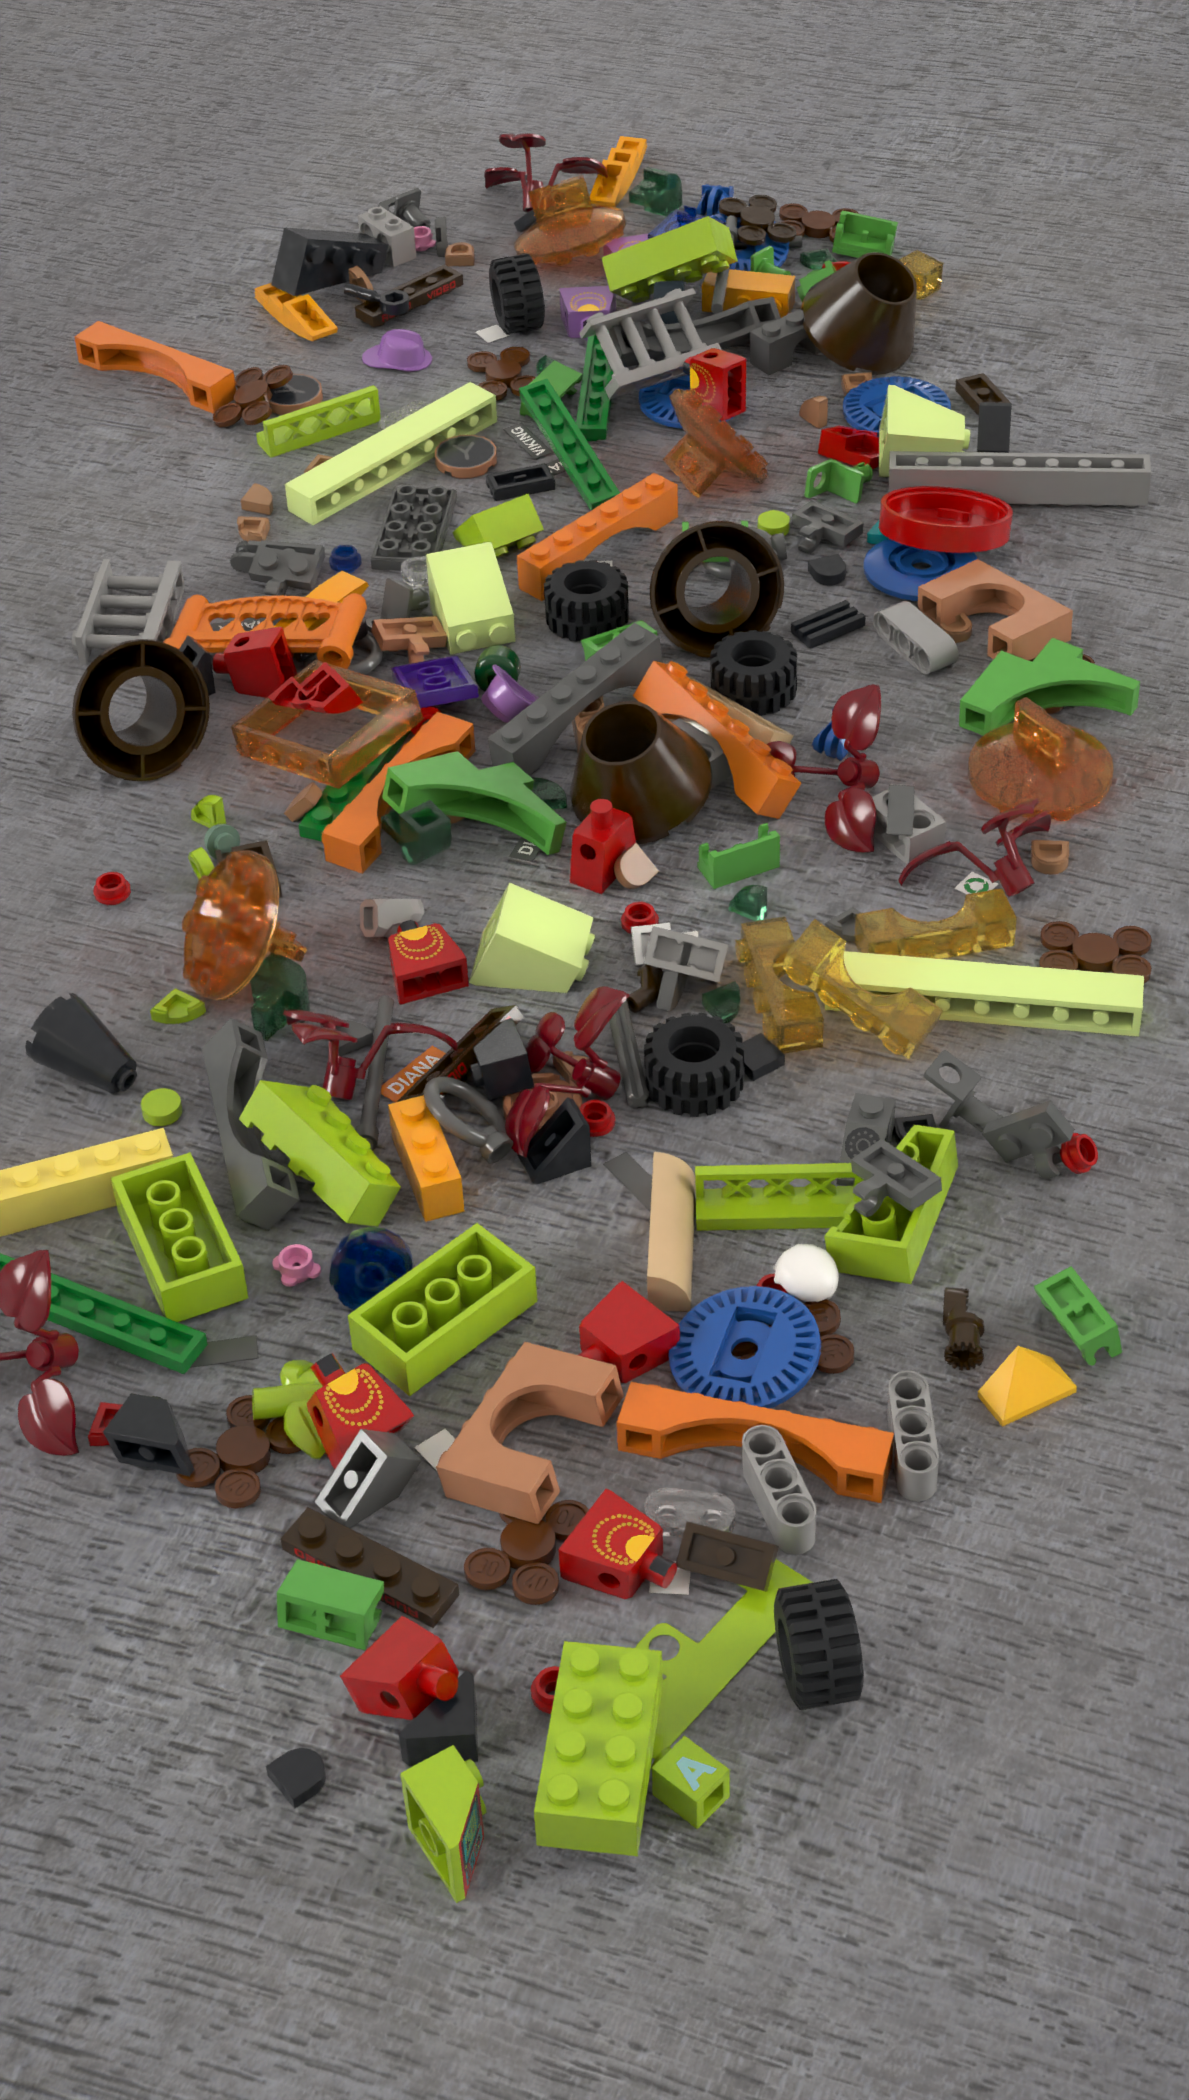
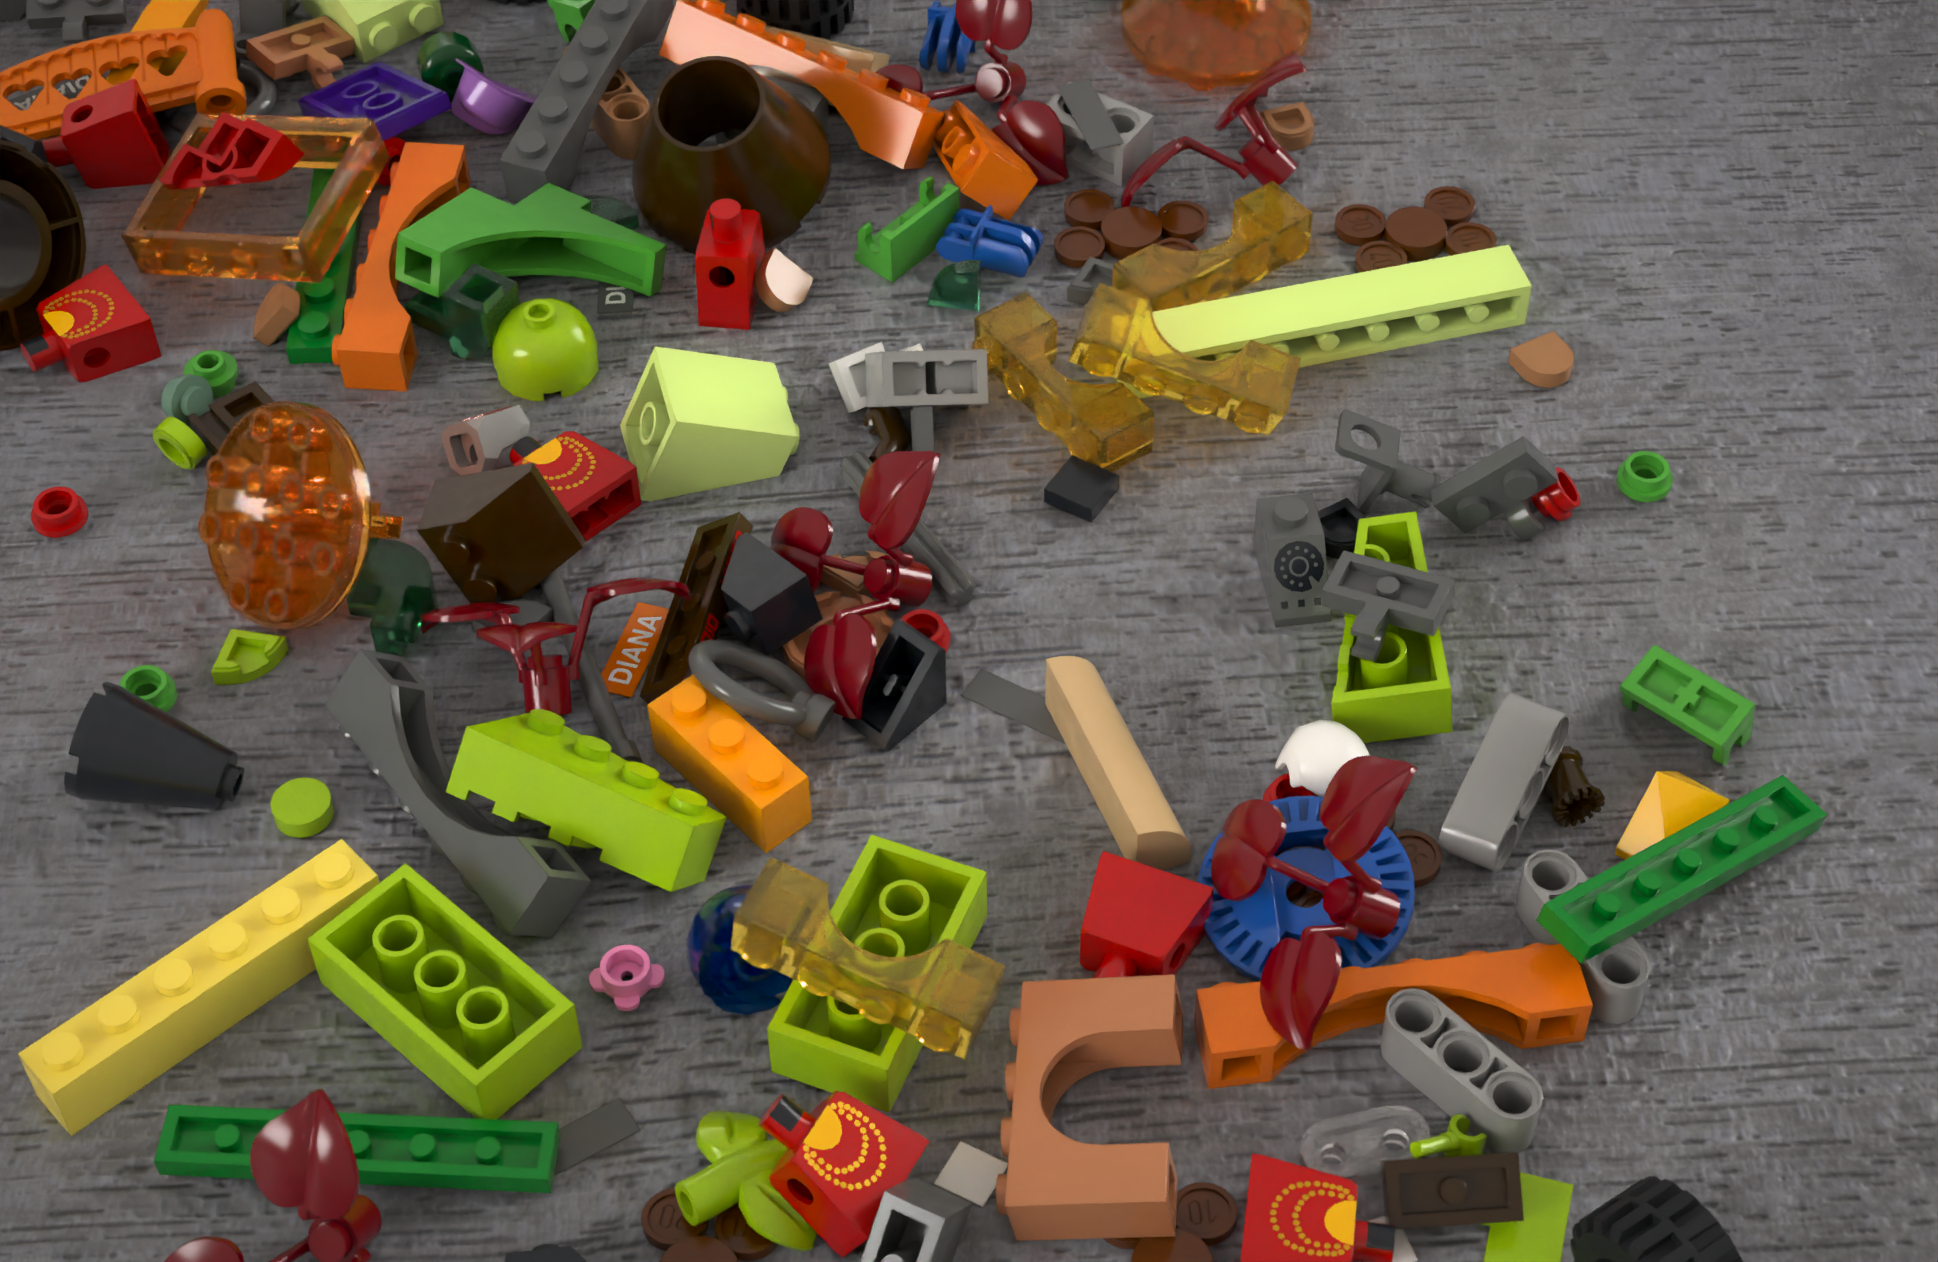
camera: 25 degrees left, 5 degrees up
lime tile [191,795,226,828] -> none
red plate [621,902,659,934] -> none
black tyre [644,1013,744,1117] -> none
lime fence [695,1163,863,1231] -> none
clear green tile [702,981,740,1023] -> none
white sticker [954,872,998,901] -> none
none -> red torso [20,264,162,383]
none -> bright green plate [120,665,178,712]
none -> bright green plate [184,350,239,399]
none -> dark brown slope [417,463,585,603]
none -> lime cylinder [492,298,599,401]
none -> clear yellow arch [731,857,1005,1059]
none -> orange slope [932,100,1038,221]
none -> blue arm [936,205,1044,278]
none -> reddish brown piece [1054,189,1208,280]
none -> dark red plant [1211,755,1418,1051]
none -> lime hand [1410,1114,1487,1158]
none -> light grey beam [1438,693,1570,873]
none -> medium nougat tile [1508,331,1574,388]
none -> green plate [1536,775,1828,964]
none -> bright green plate [1616,451,1673,502]

